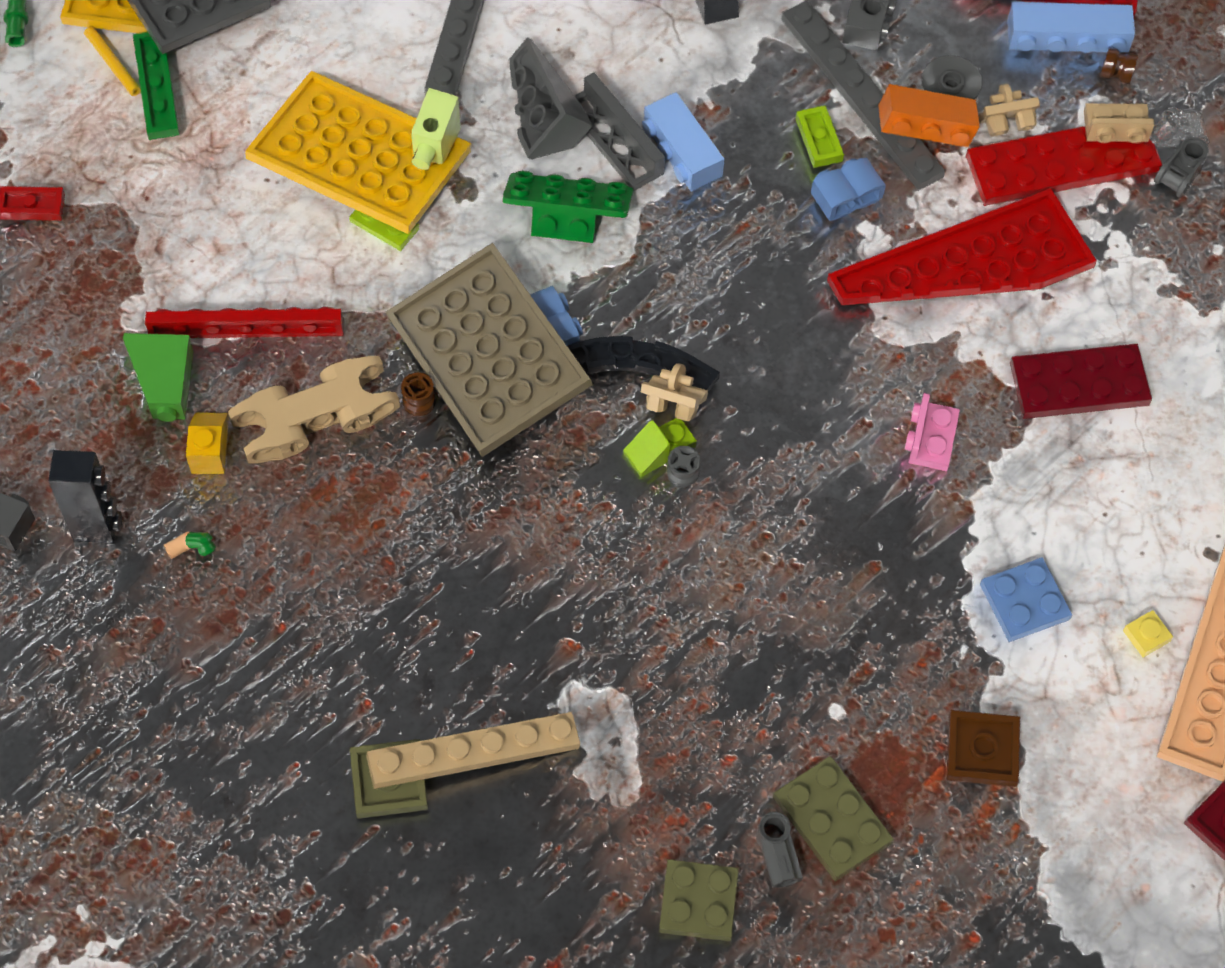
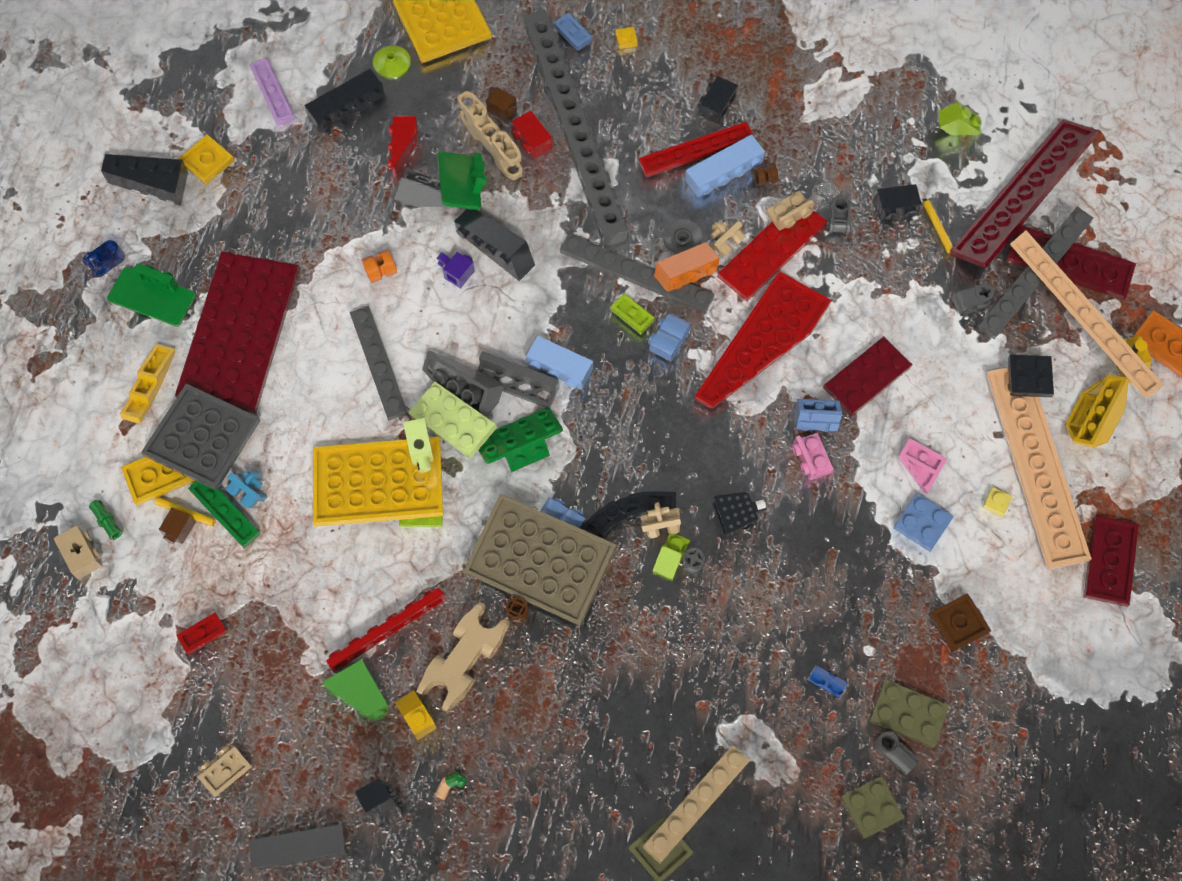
camera: 30 degrees left, 5 degrees up
none -> reddish brown brick [158,507,196,545]
none -> dark azure hips [225,471,267,509]
none -> yellowish green plate [408,382,497,459]
none -> black torso [712,492,766,540]
none -> medium blue brick [794,399,842,432]
none -> blue piece [808,663,849,698]
none -> bright pink wing [898,438,947,494]

